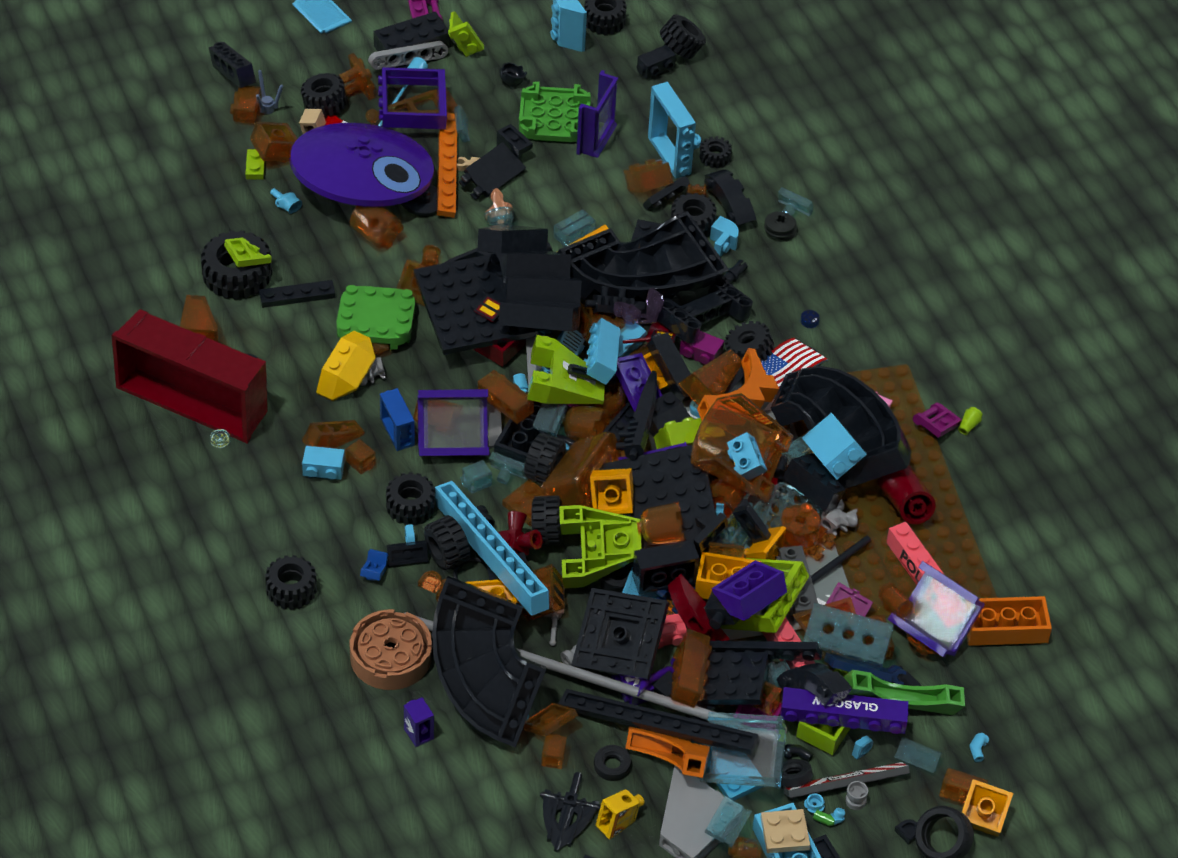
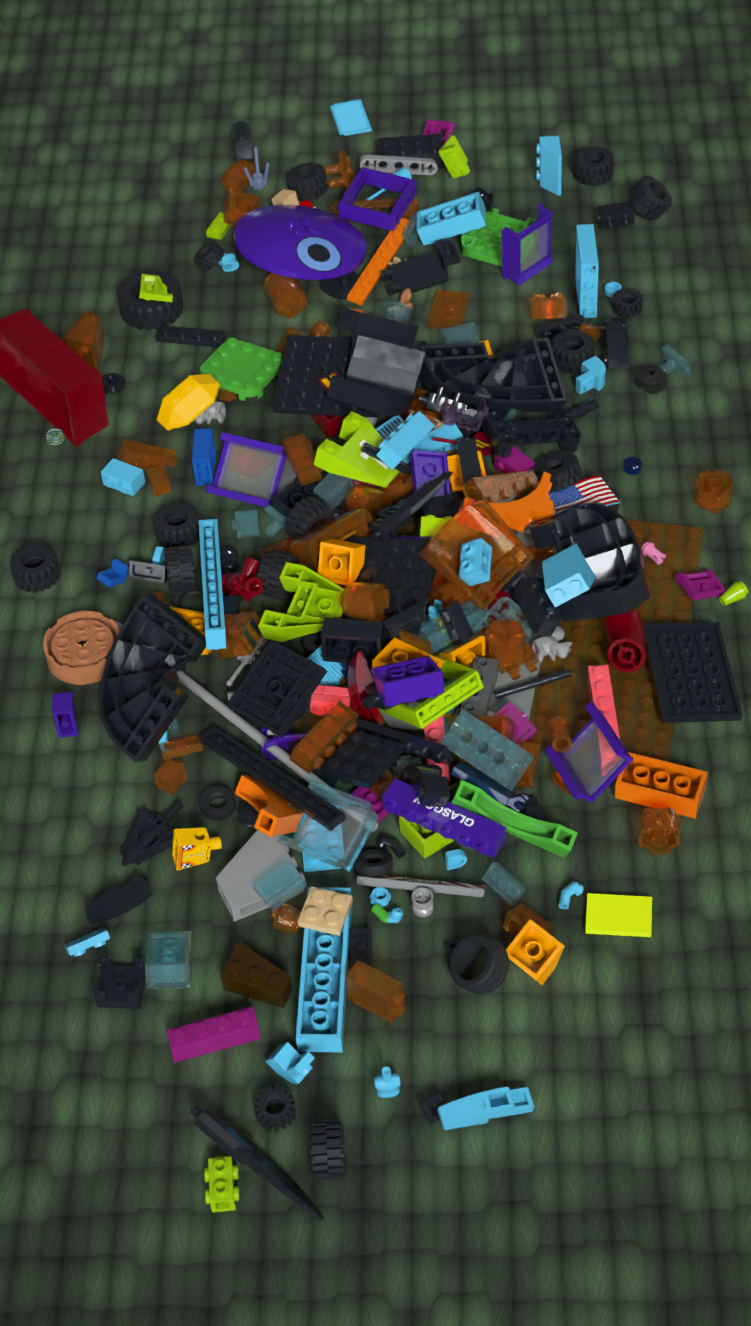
camera: 30 degrees right, 0 degrees up
none -> black tyre [194,240,225,271]
none -> black piece [238,801,259,828]
none -> medium azure brick [417,192,486,245]
none -> clear orange tile [427,290,470,331]
none -> neon yellow tile [585,893,652,937]
none -> clear orange brick [638,807,681,855]
none -> black plate [643,622,743,723]
none -> clear orange brick [694,470,733,514]

